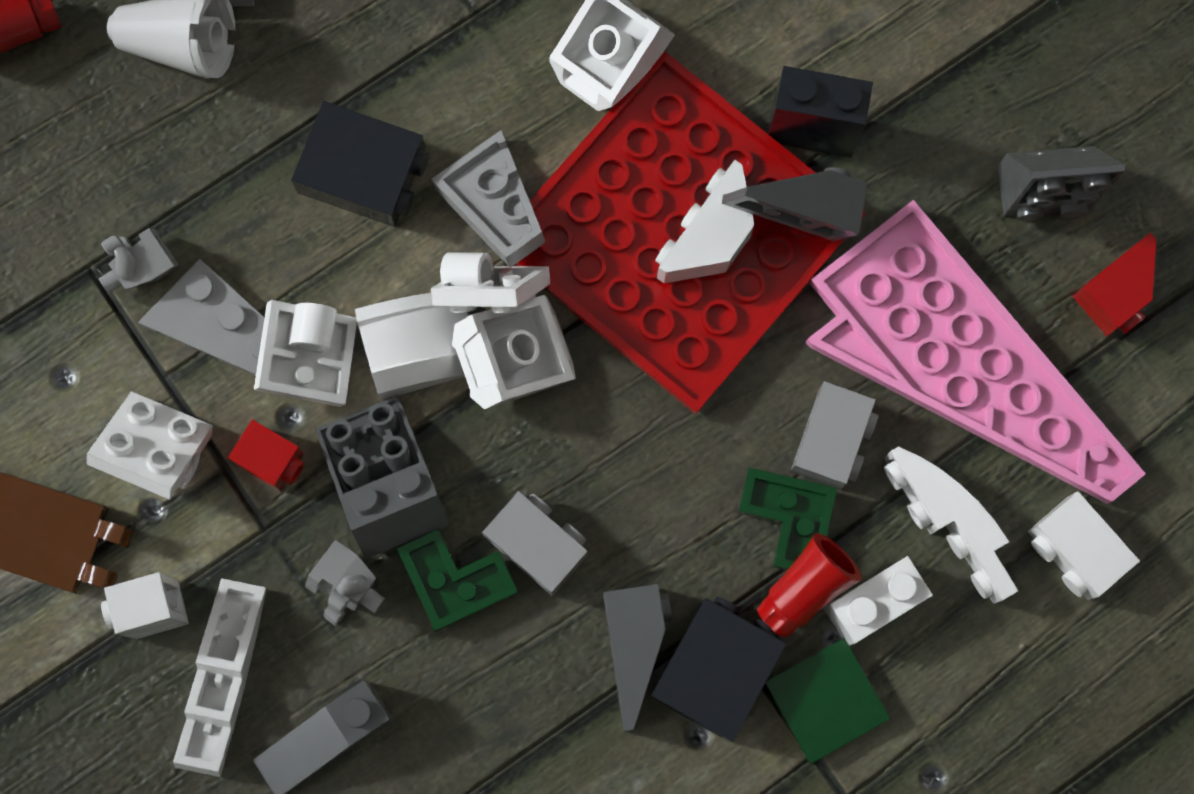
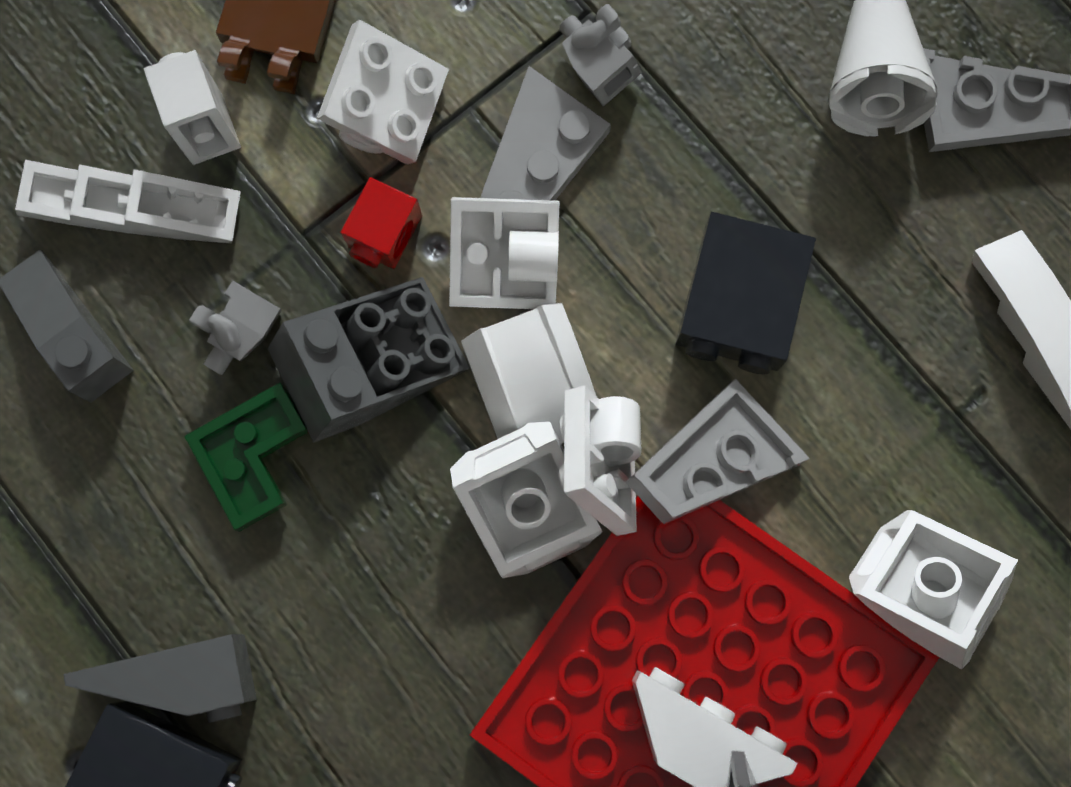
camera: 90 degrees right, 0 degrees up
light grey brick [482,491,588,596] -> none

